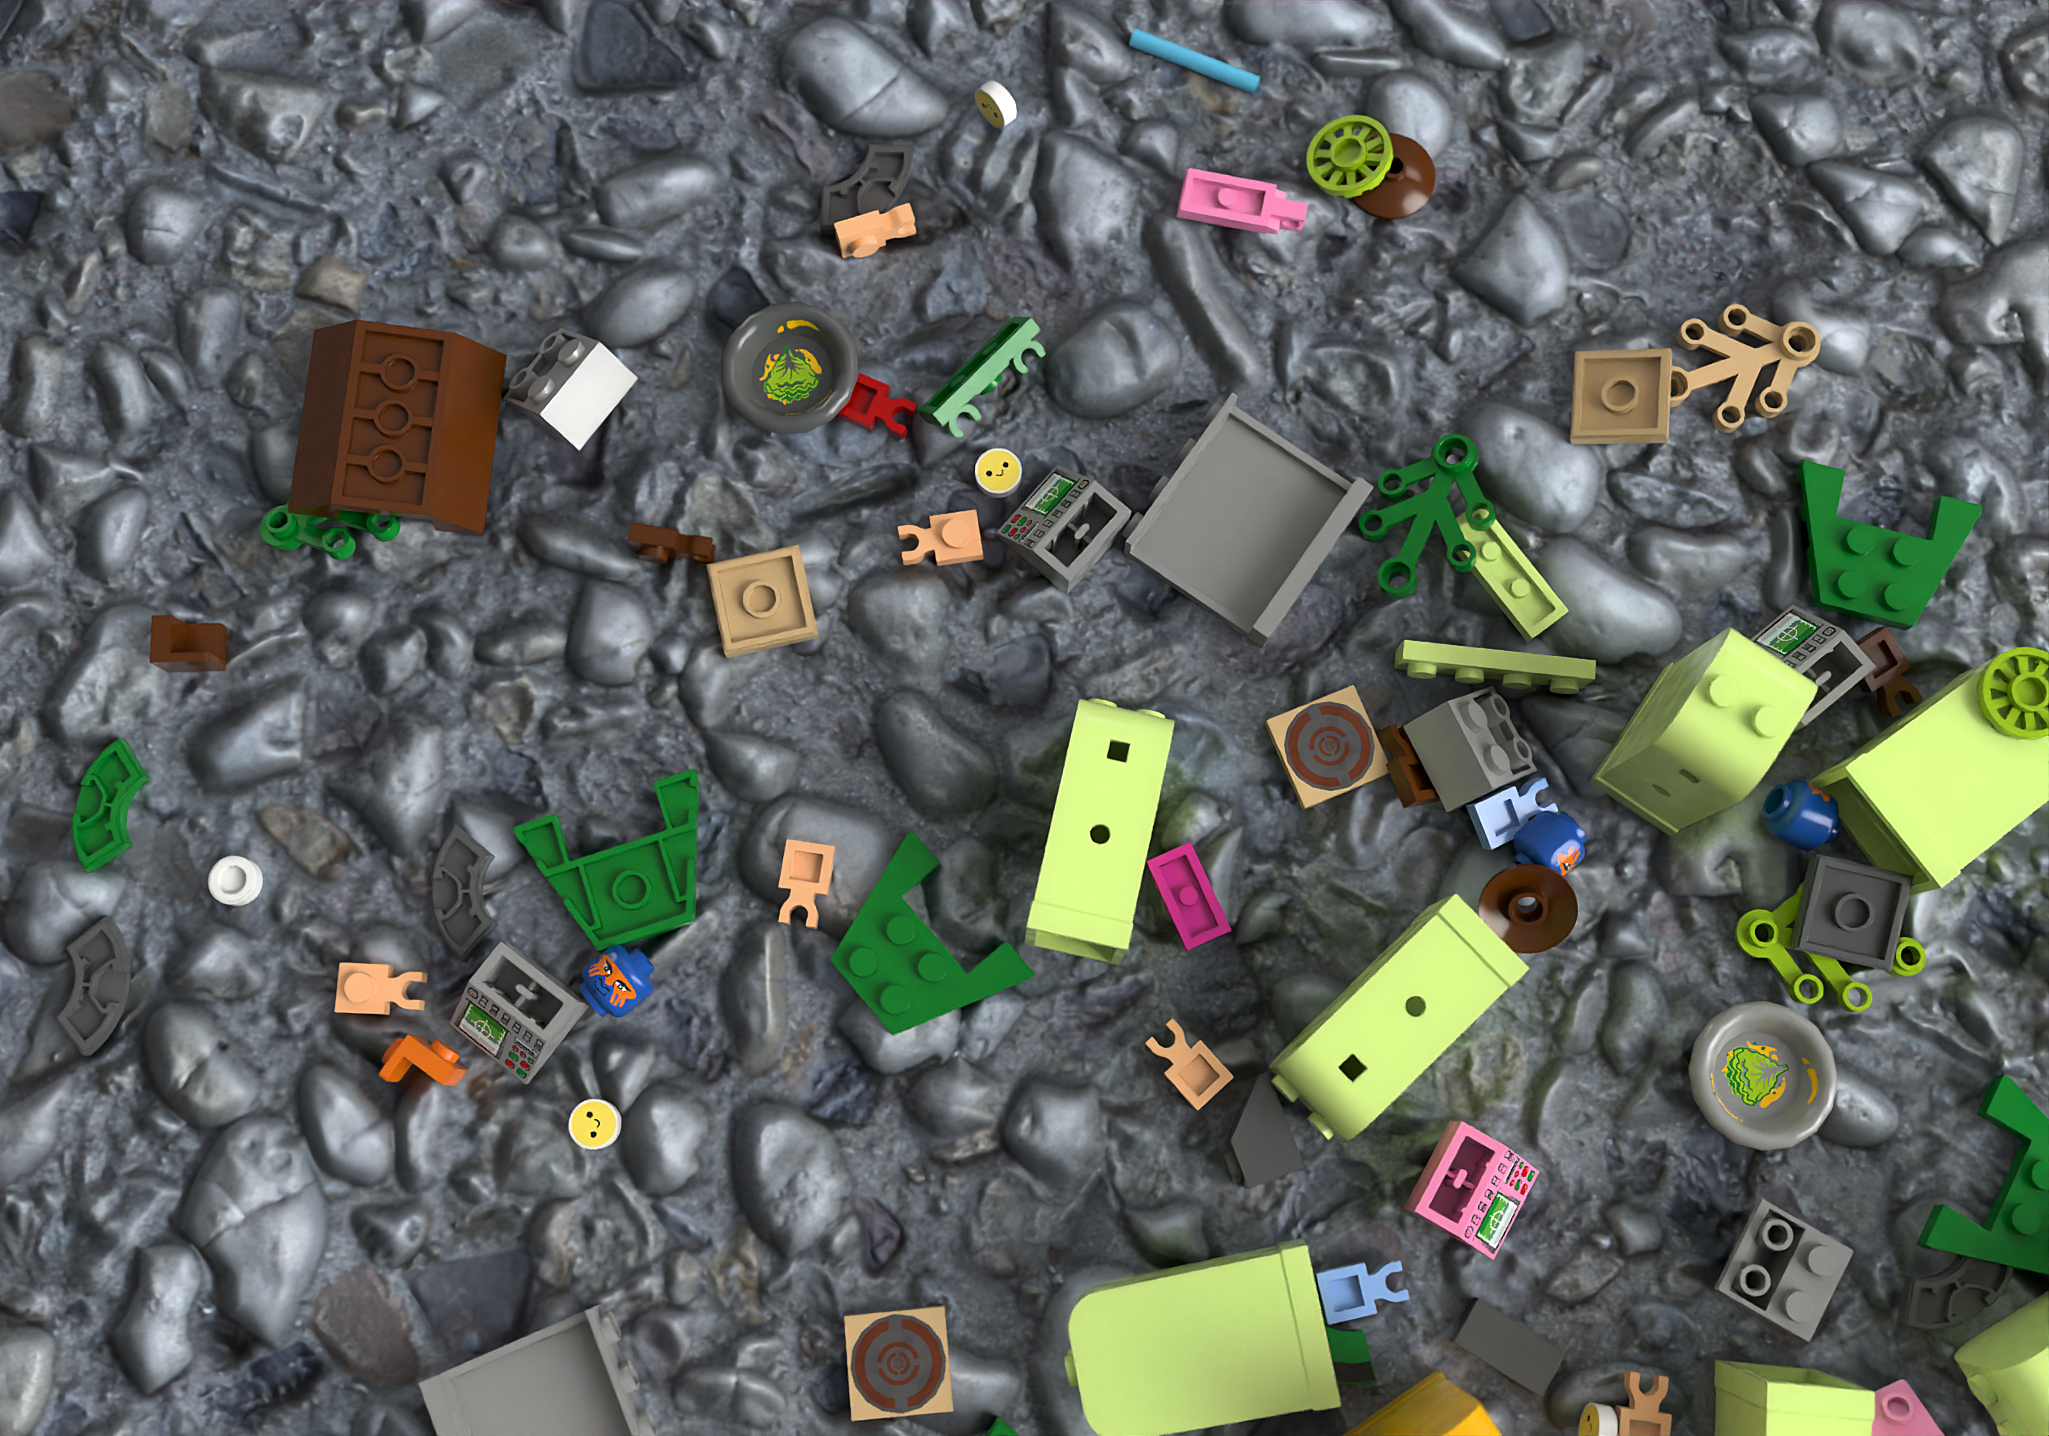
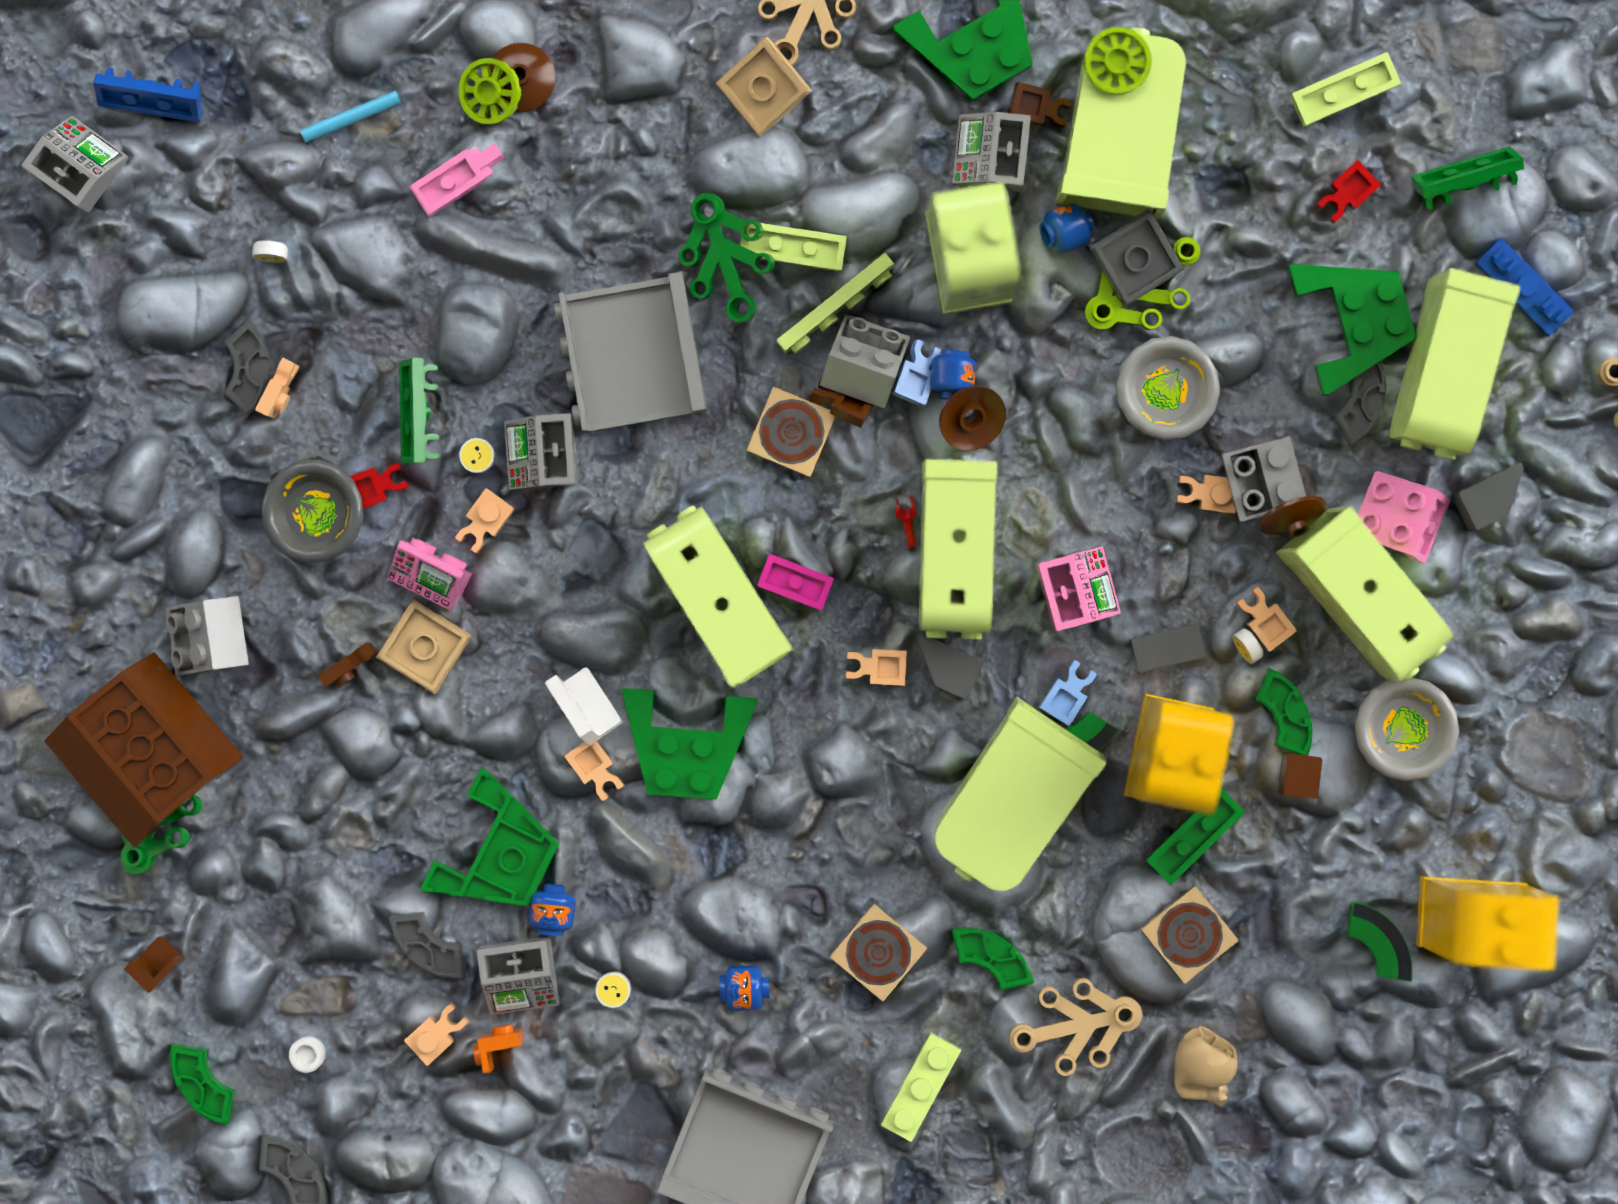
camera: 40 degrees left, 10 degrees up
none -> bright pink slope [387,538,473,610]
none -> white panel [545,668,622,746]
none -> blue head [720,965,770,1011]
none -> red hand [895,496,916,548]
none -> light nougat plate [1176,475,1236,514]
none -> reddish brown dish [1259,496,1327,537]

